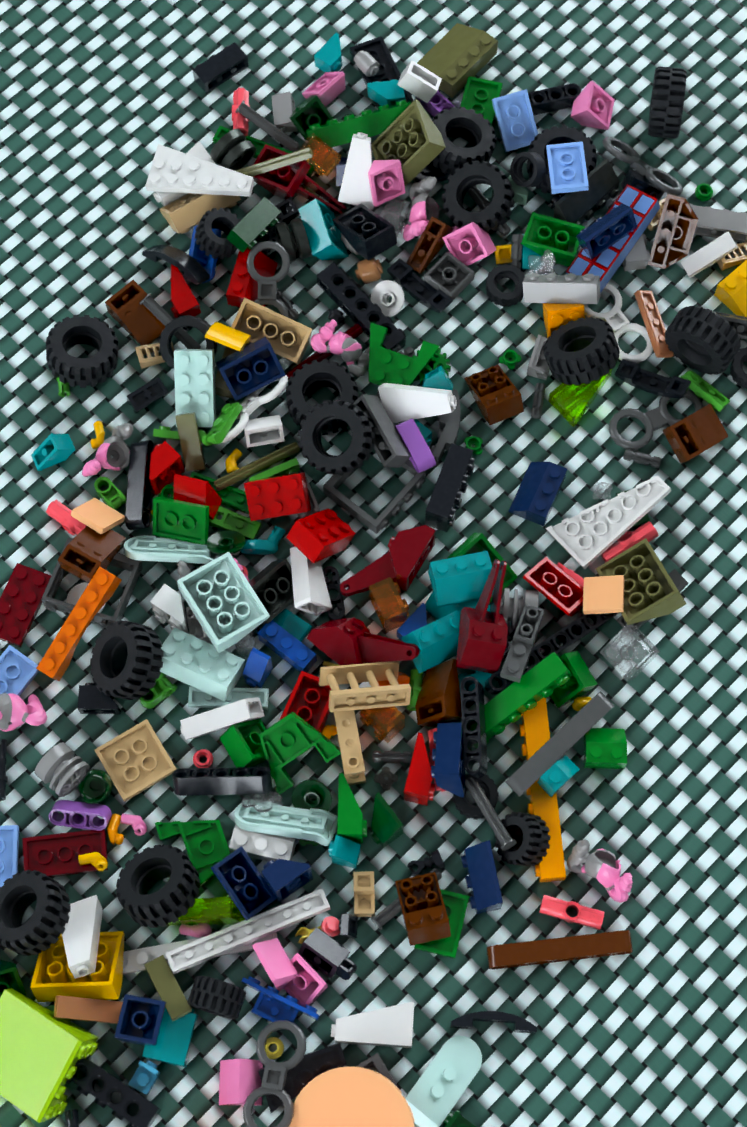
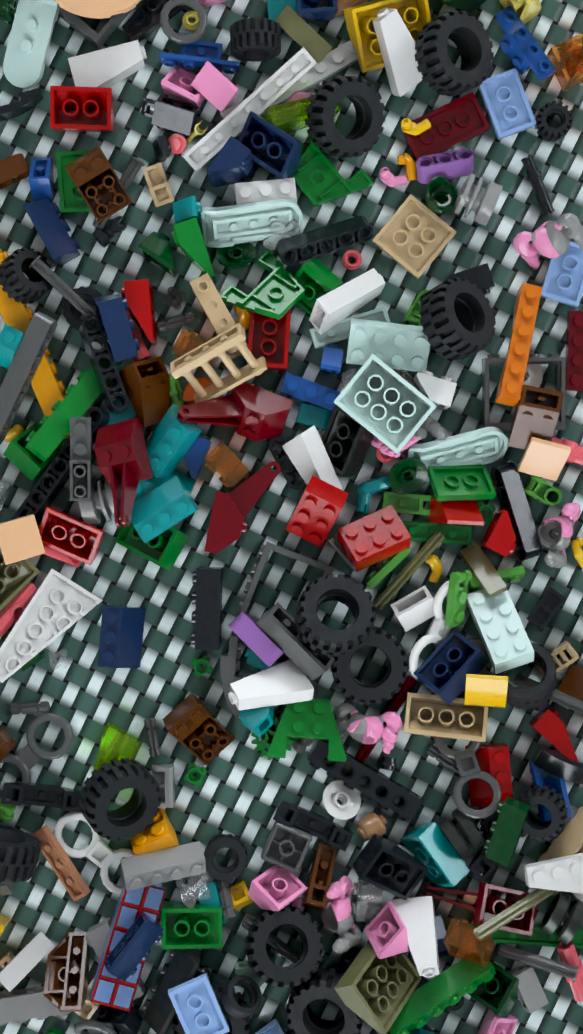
camera: 165 degrees right, 20 degrees up
none -> blue slope [28,157,54,201]
none -> red slope [50,86,114,133]

